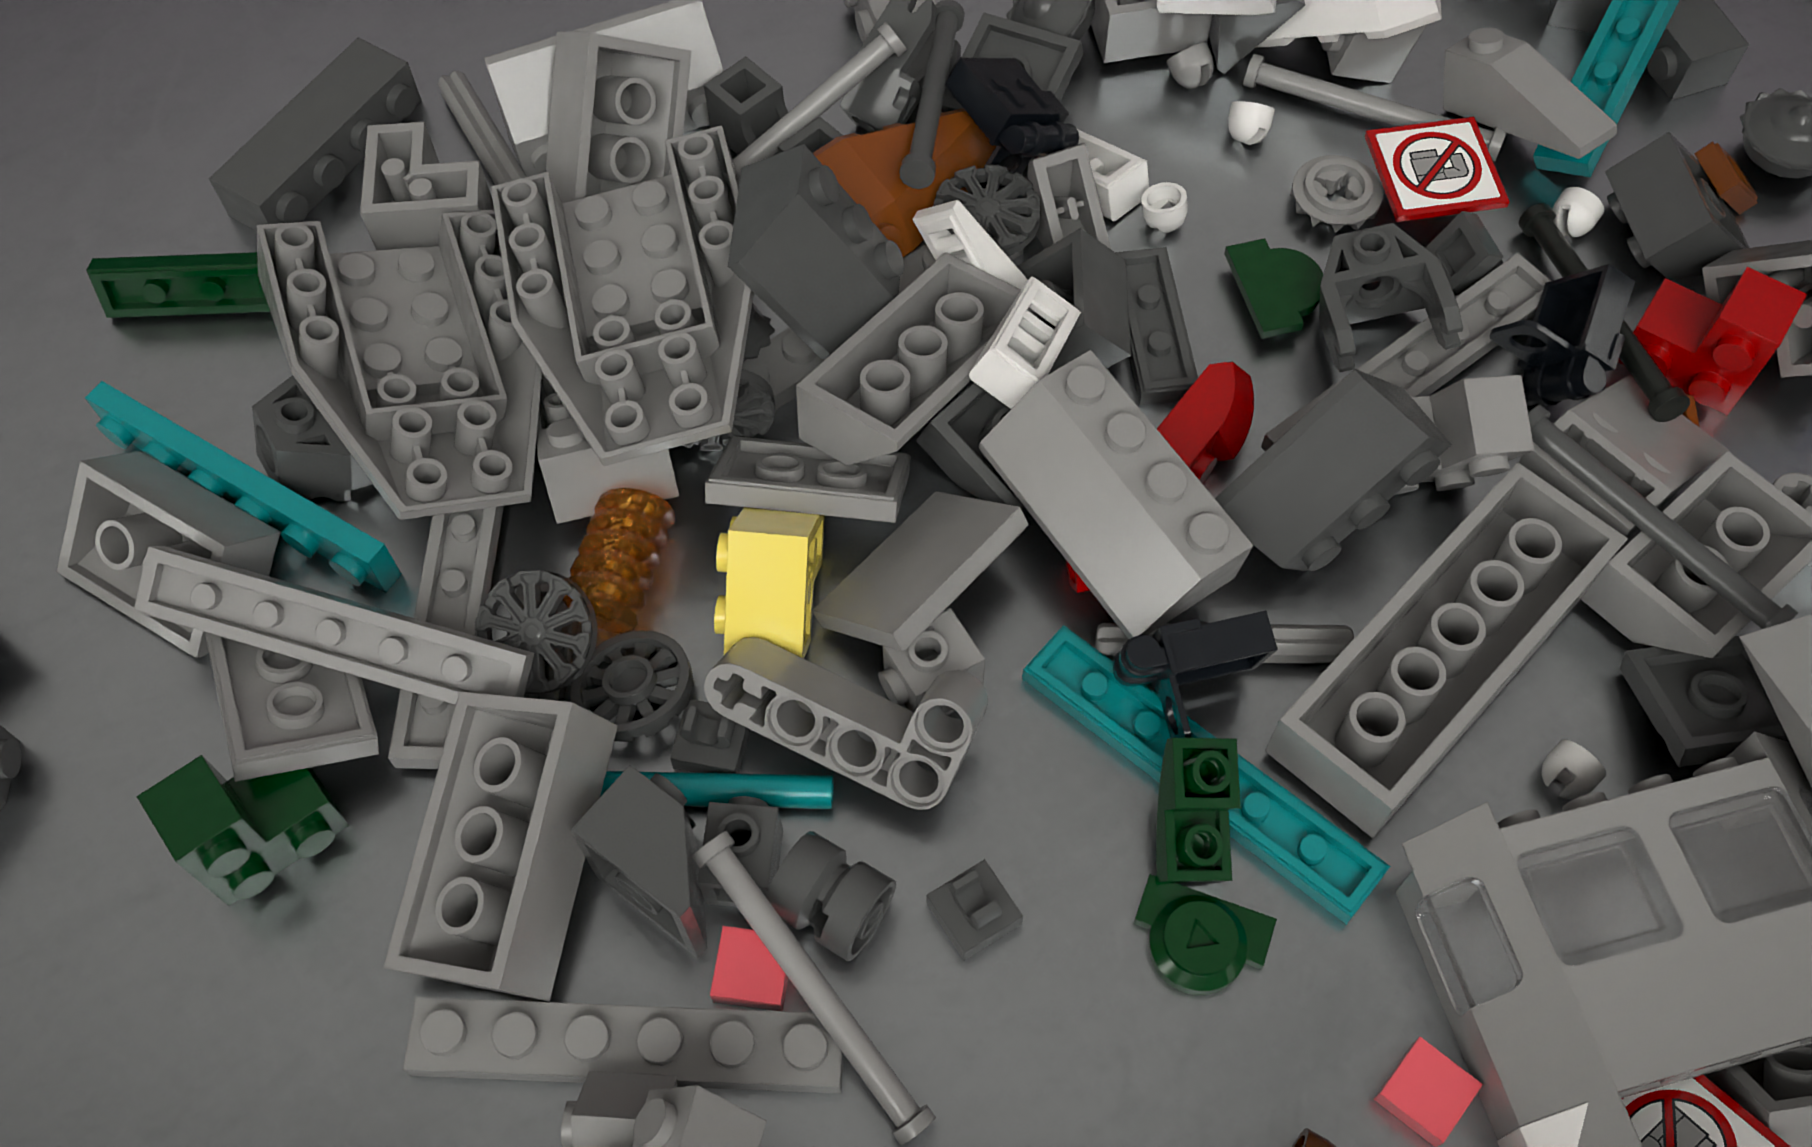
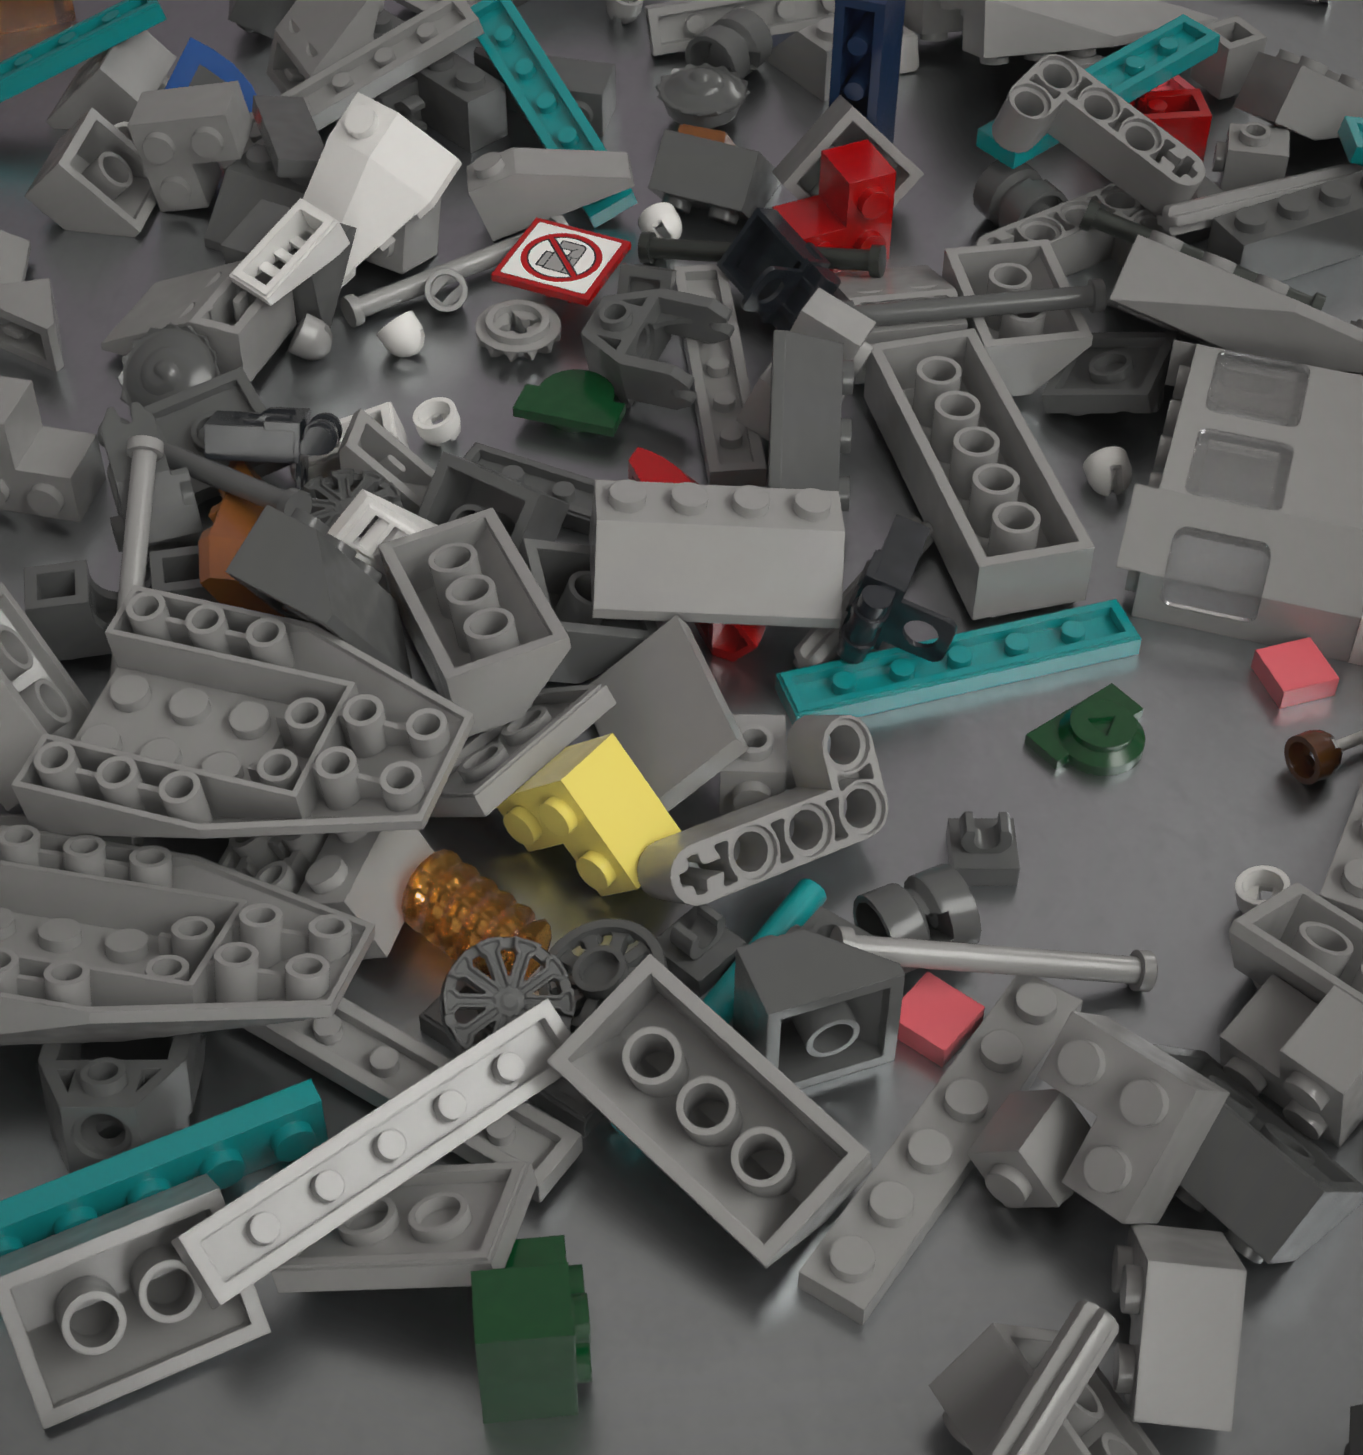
camera: 60 degrees left, 15 degrees down
white slope [969,276,1081,409] -> none
dark green slope [1156,737,1241,882] -> none
none -> light grey hinge [425,268,468,312]

